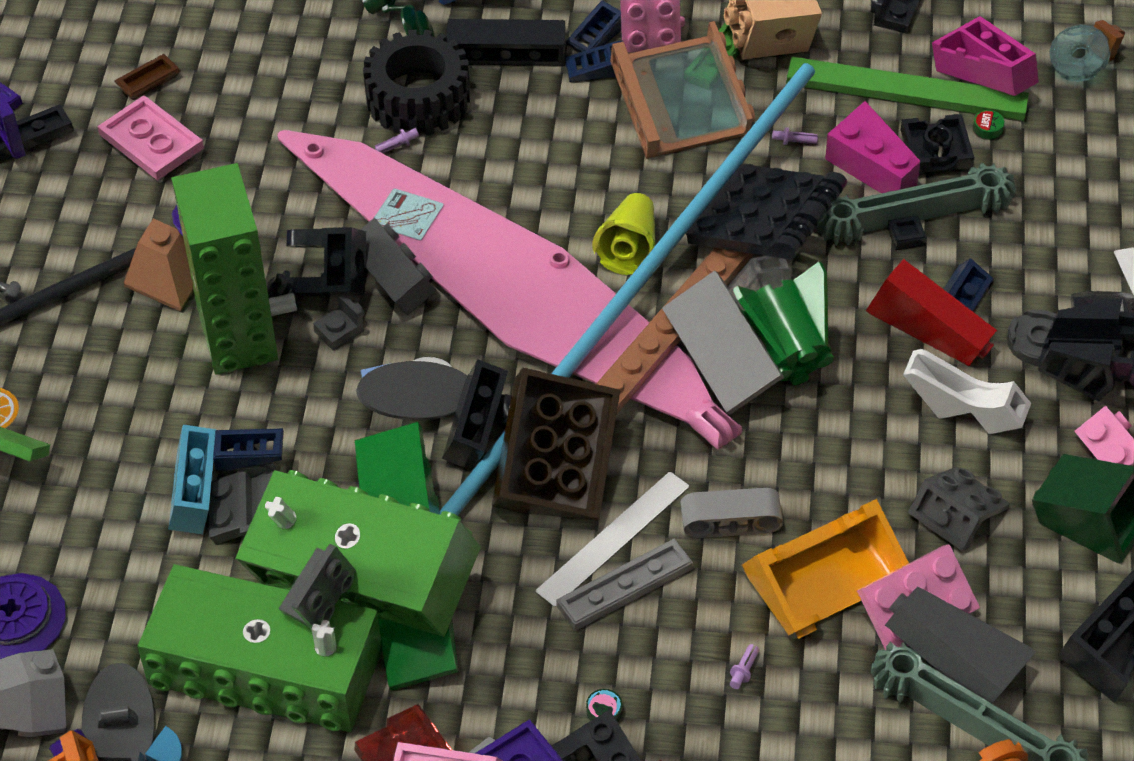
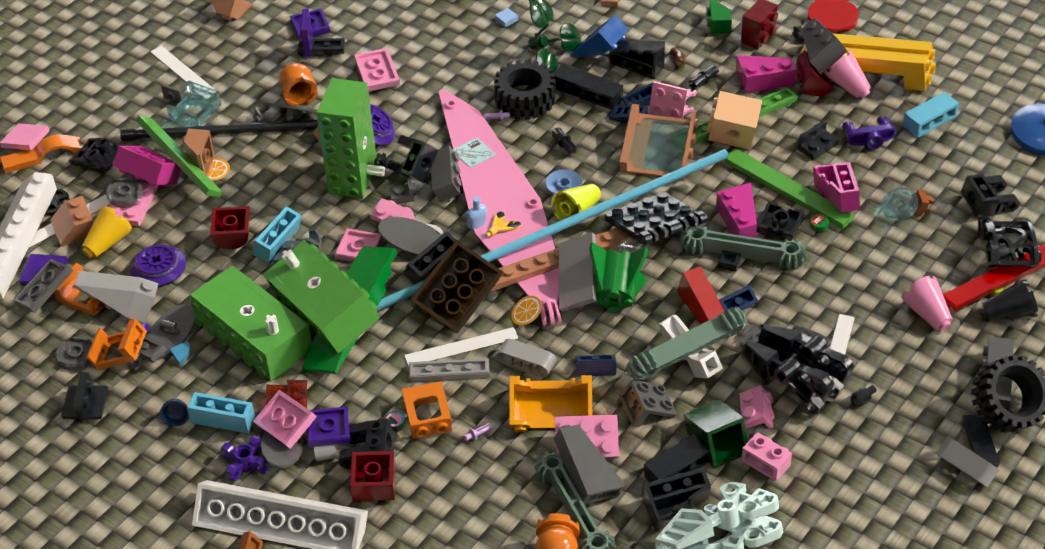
camera: 30 degrees right, 5 degrees down
reddish brown tile [114,54,181,100] -> none
dark blue slope [213,428,284,471] -> none
dark grey bracket [279,544,356,629] -> none
lavender piece [772,127,818,145] -> none
none -> dark red brick [210,206,250,249]
none -> dark grey shield [263,102,317,121]
none -> orange tile [279,63,318,107]
none -> bright pink tile [335,228,382,262]
none -> bright pink bracket [370,198,415,222]
none -> orange window [402,381,452,439]
none -> light blue piece [466,197,487,229]
none -> yellow piece [486,211,521,237]
none -> light orange sticker [511,295,542,325]
none -> medium blue dish [546,169,582,194]
none -> black axle [552,127,577,155]
none -> dark blue slope [576,355,616,376]
none -> sand green arm [626,307,747,381]
none -> black brick [644,434,710,483]

